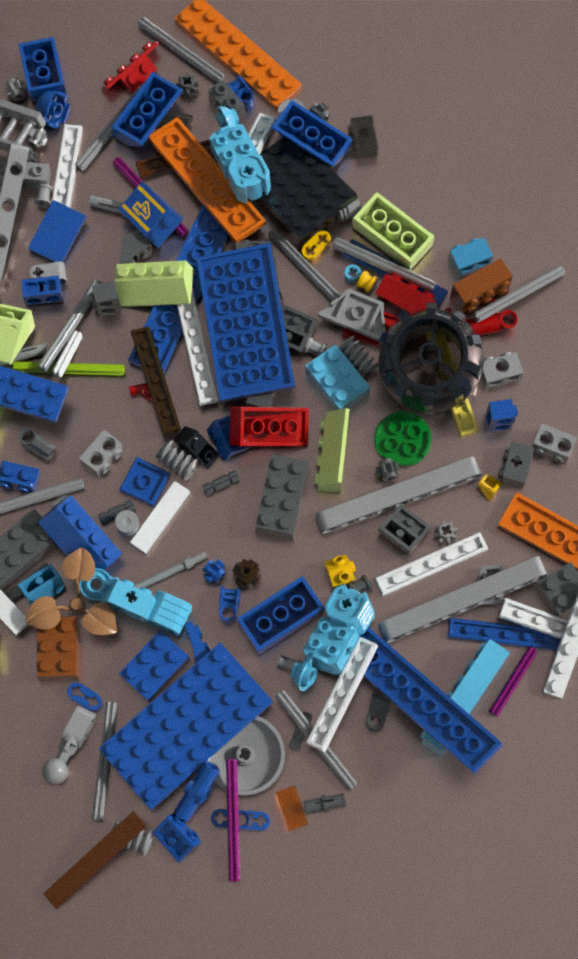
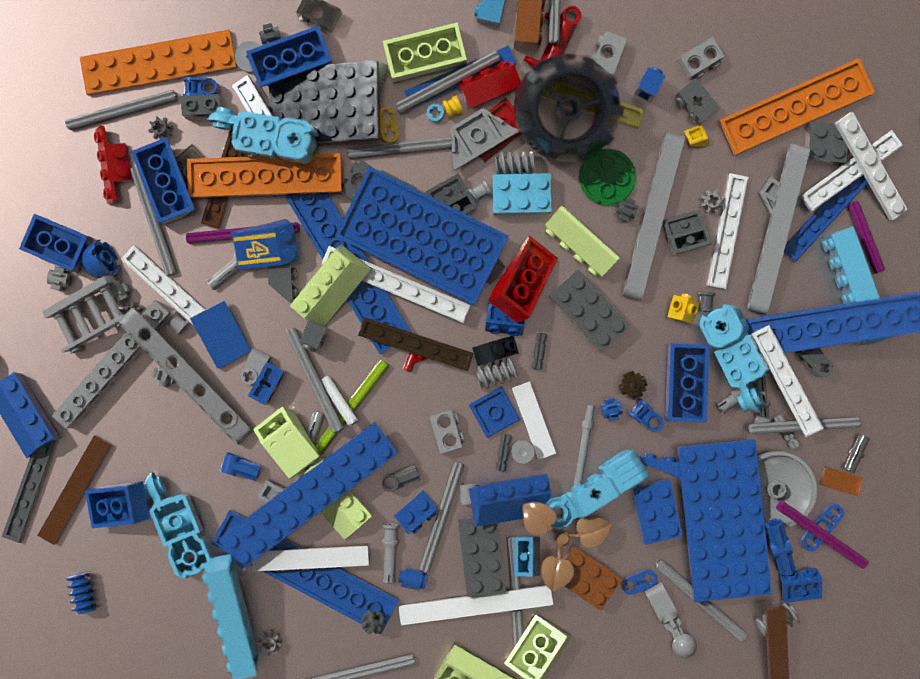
camera: 50 degrees left, 15 degrees up
none -> light grey pin [754,376,772,423]

